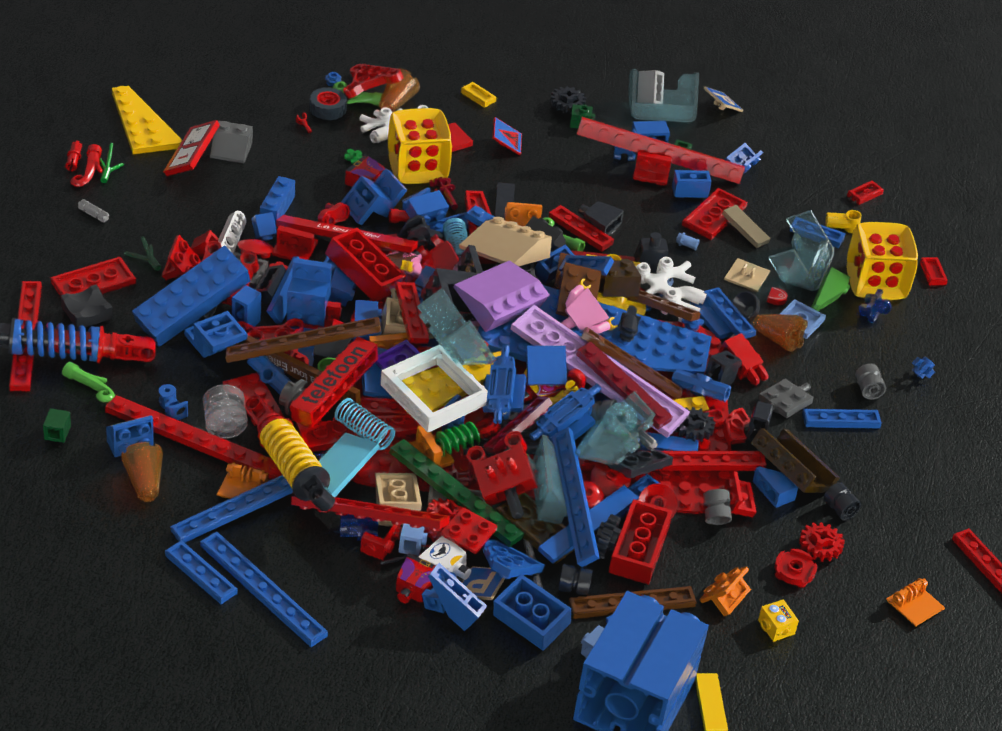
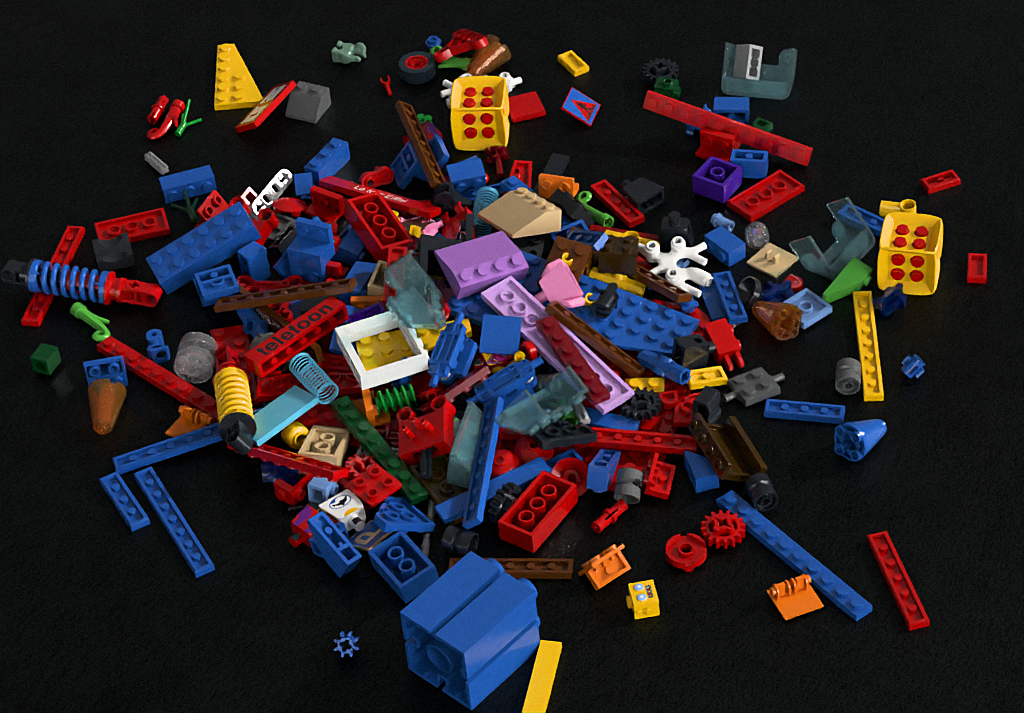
camera: 25 degrees right, 0 degrees up
clear light blue gear [605,402,638,434] -> none
tan piece [703,87,743,112] -> none
dark tan tile [722,205,771,248] -> none
bracket [724,143,763,173] -> none
none -> blue brick [159,165,217,204]
none -> yellow head [281,421,309,449]
none -> sand green animal [332,41,366,64]
none -> blue gear [334,631,360,657]
none -> reddish brown tile [395,100,446,188]
none -> blue slope [586,448,621,493]
none -> red pin [591,499,628,533]
none -> yellow plate [687,366,728,390]
none -> dark purple brick [692,156,742,204]
none -> blue brick [704,226,746,267]
none -> blue plate [716,490,872,622]
none -> clear head [744,222,769,249]
none -> clear blue hips [760,280,795,312]
none -> blue cone [834,419,887,462]
none -> yellow tile [852,291,884,401]

